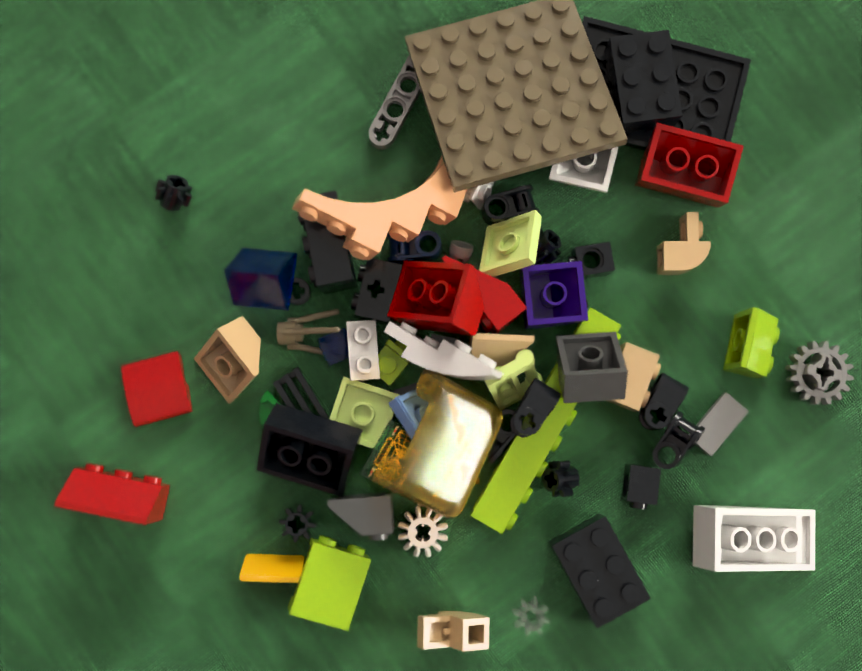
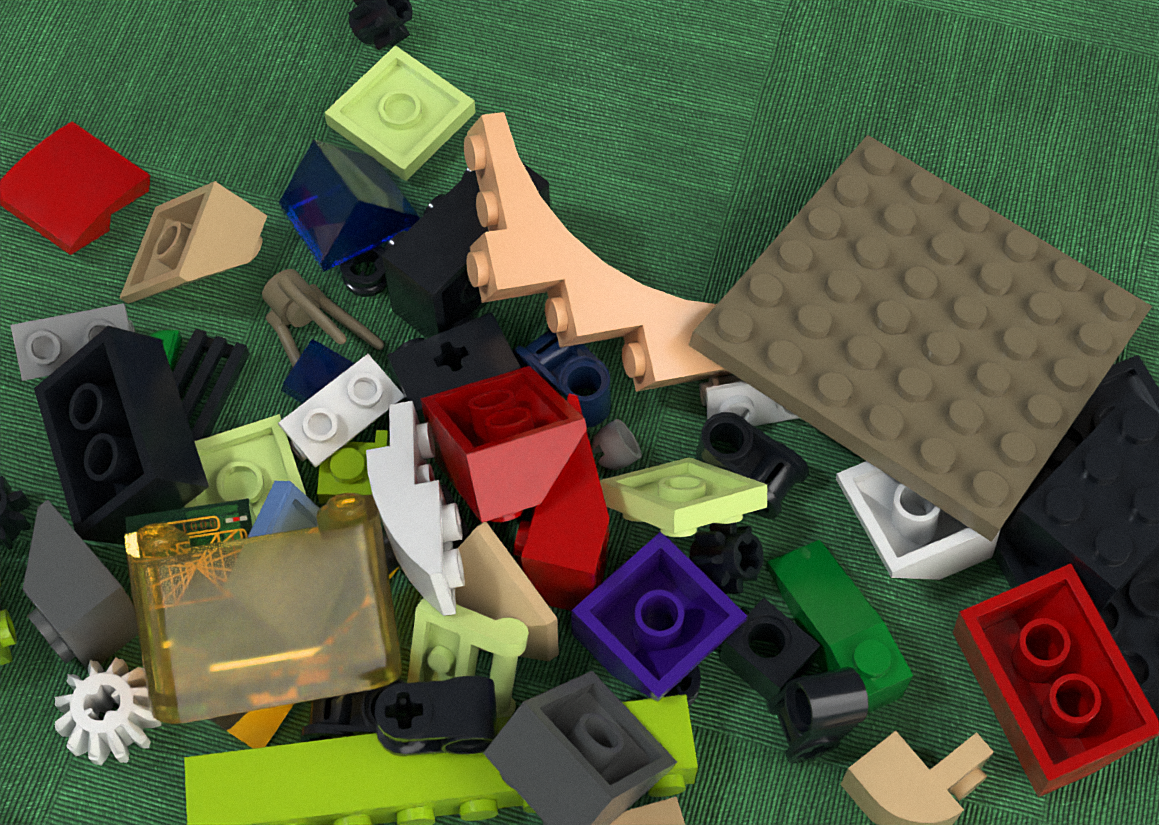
camera: 50 degrees right, 20 degrees down
light grey beam [368,56,421,150] -> none
none -> light grey hinge [10,303,135,381]
none -> yellowish green plate [324,45,476,181]
none -> green slope [766,539,914,713]
none -> black piece [766,666,869,763]

